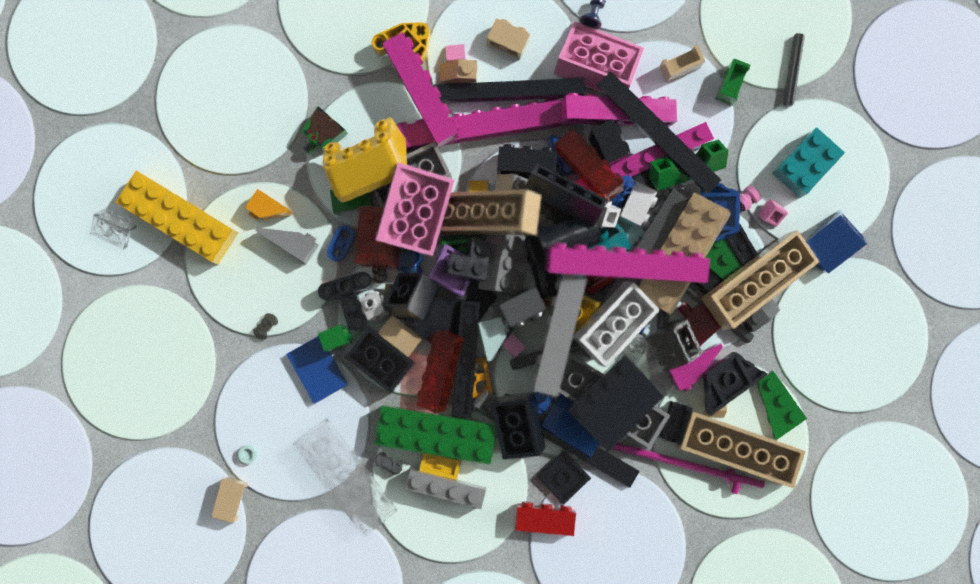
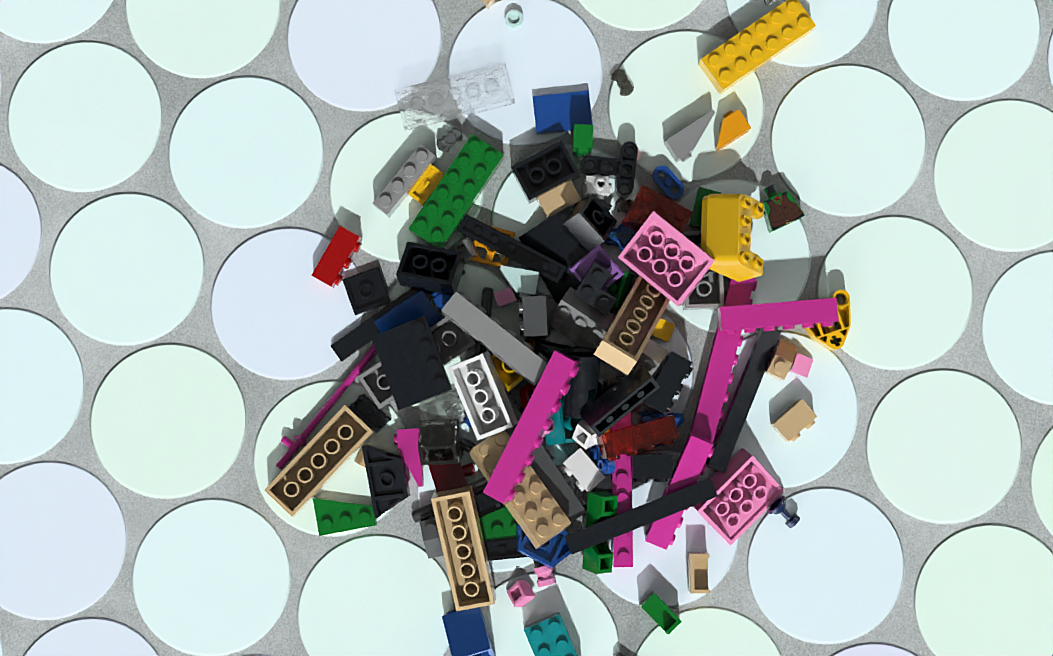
camera: 110 degrees right, 0 degrees up
clear red brick [416,330,464,413] -> none

